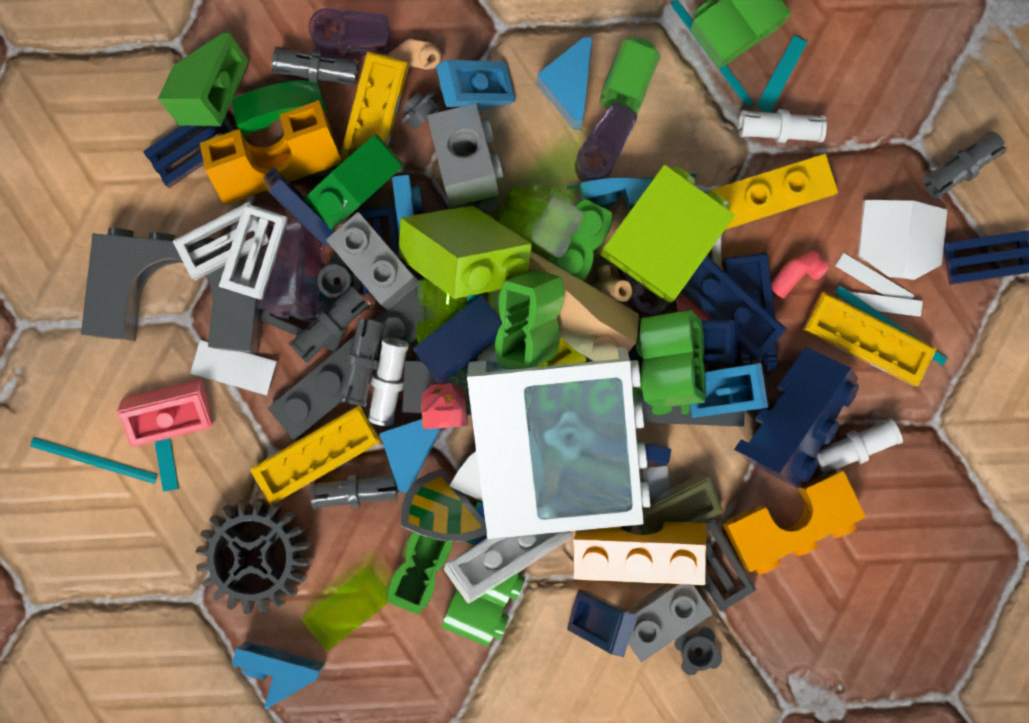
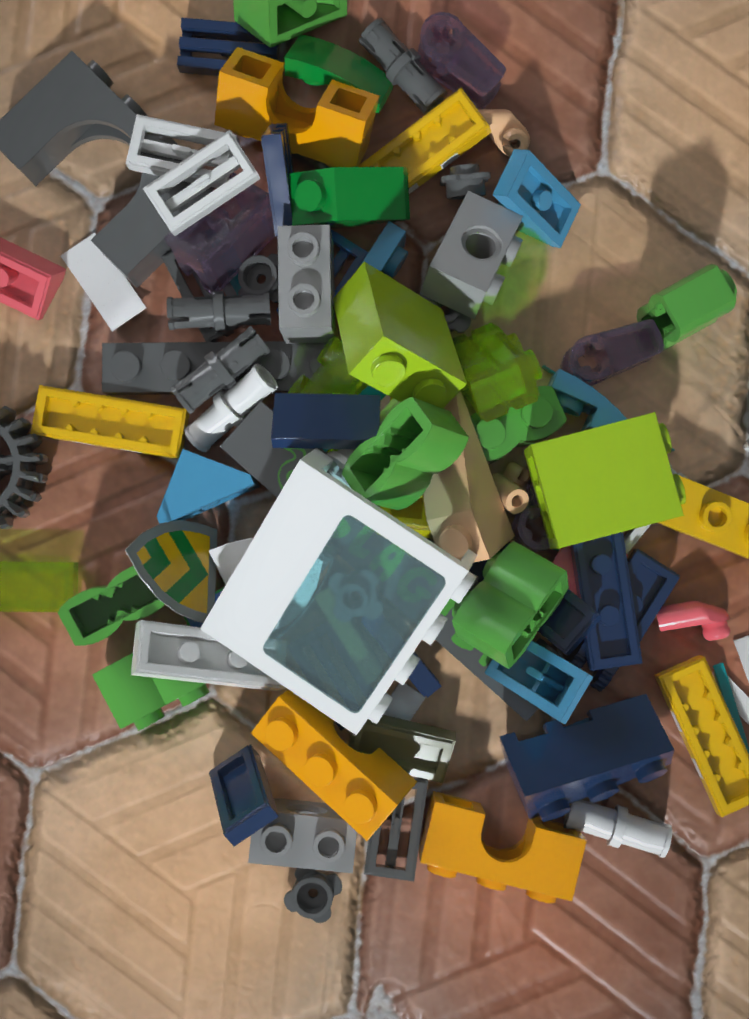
camera: 40 degrees right, 0 degrees up
dark grey pin [310,474,398,509] -> none
coral rock [421,383,468,429] -> none
dark azure slope [537,37,592,130] -> none

